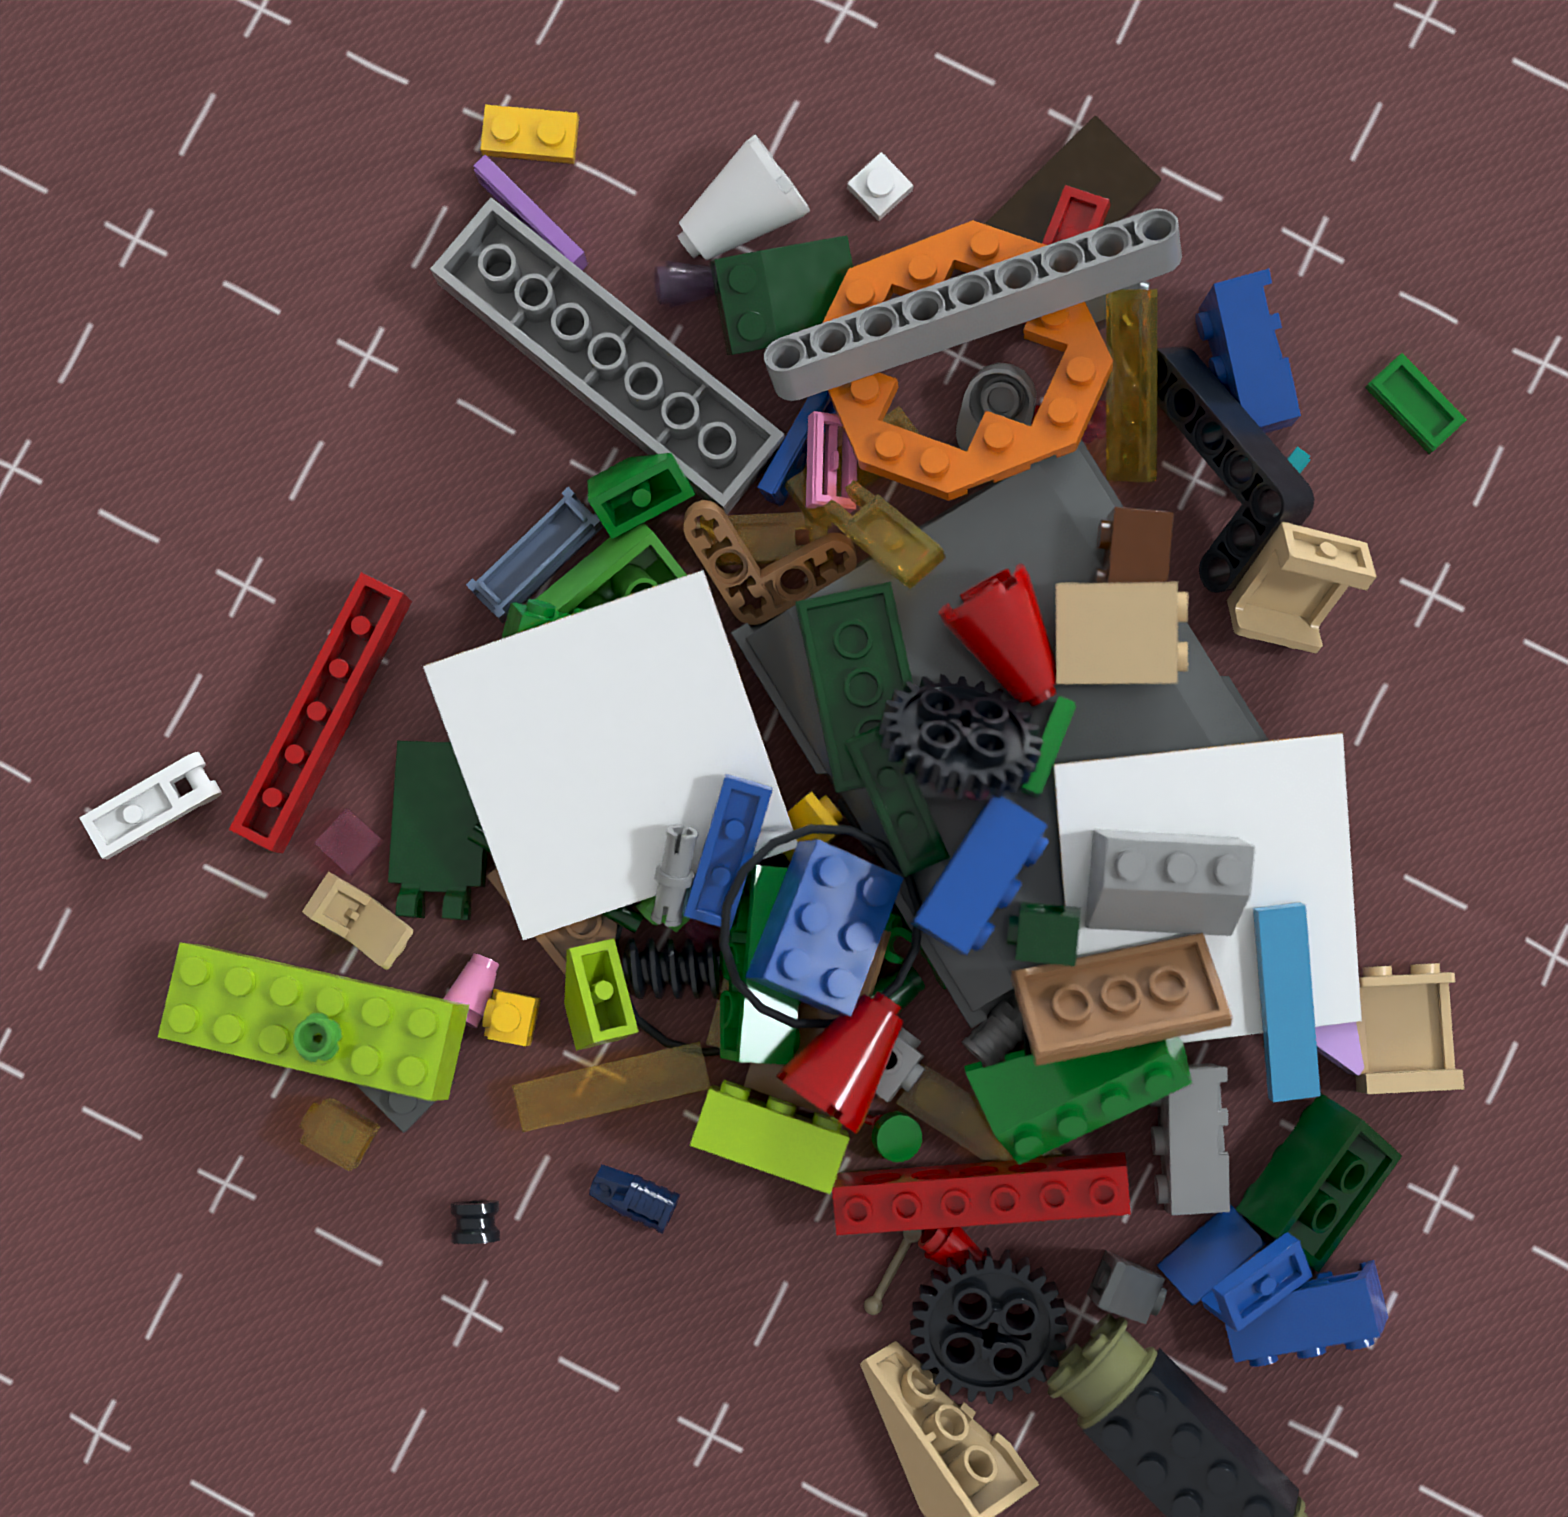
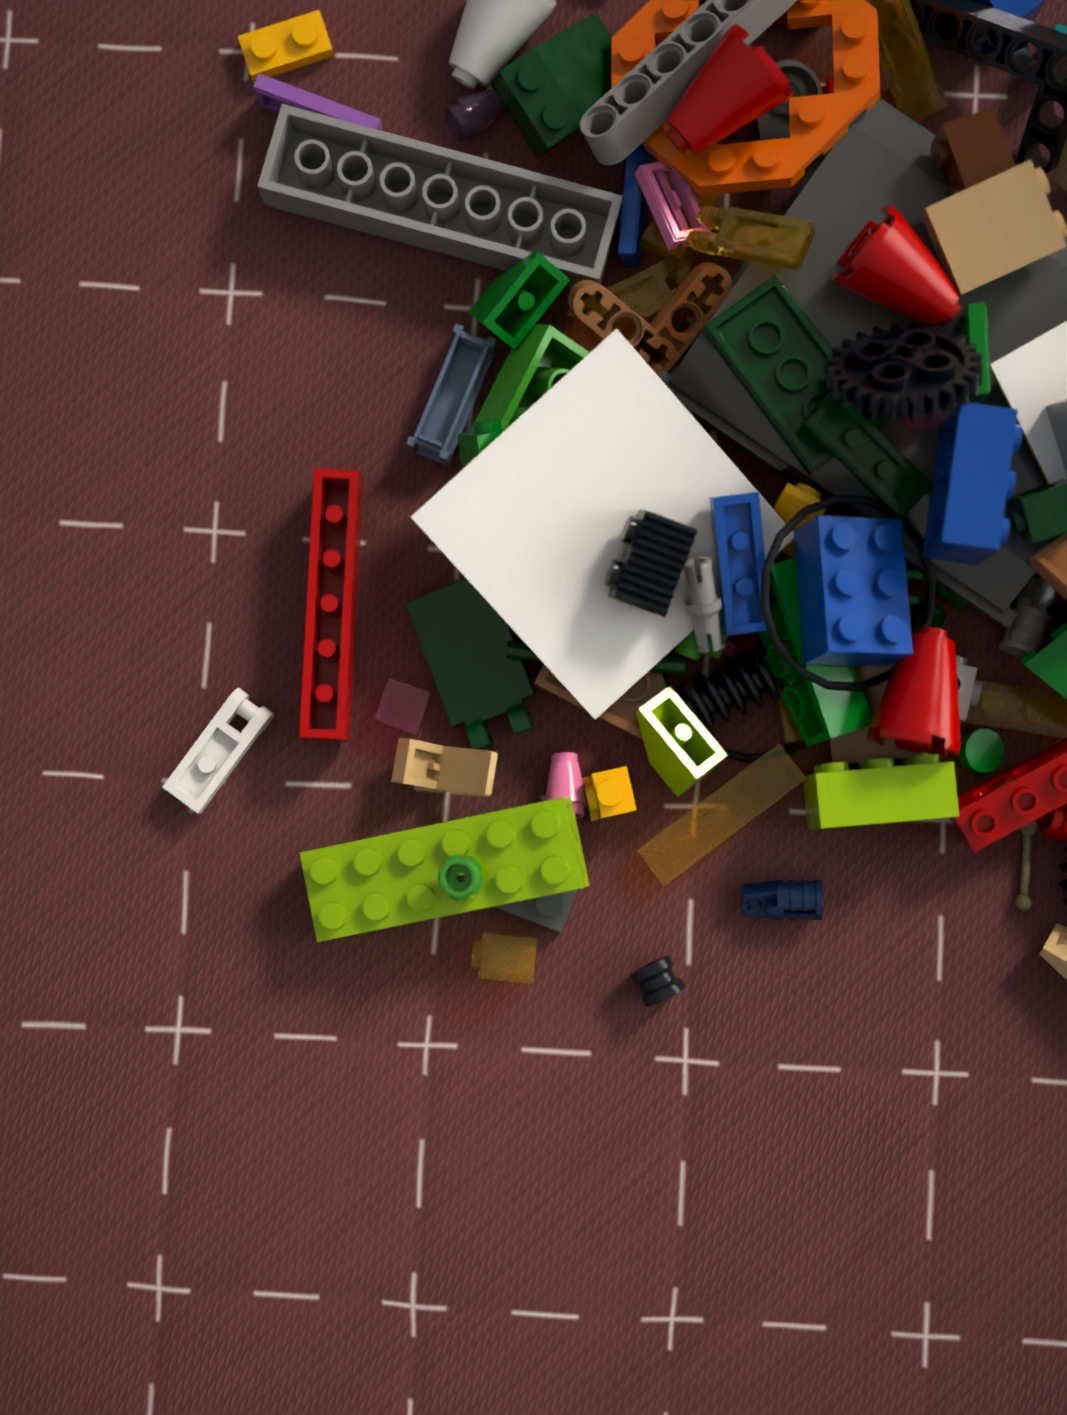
camera: 25 degrees left, 0 degrees up
none -> black brick [605,509,697,617]
none -> red cone [665,24,794,155]

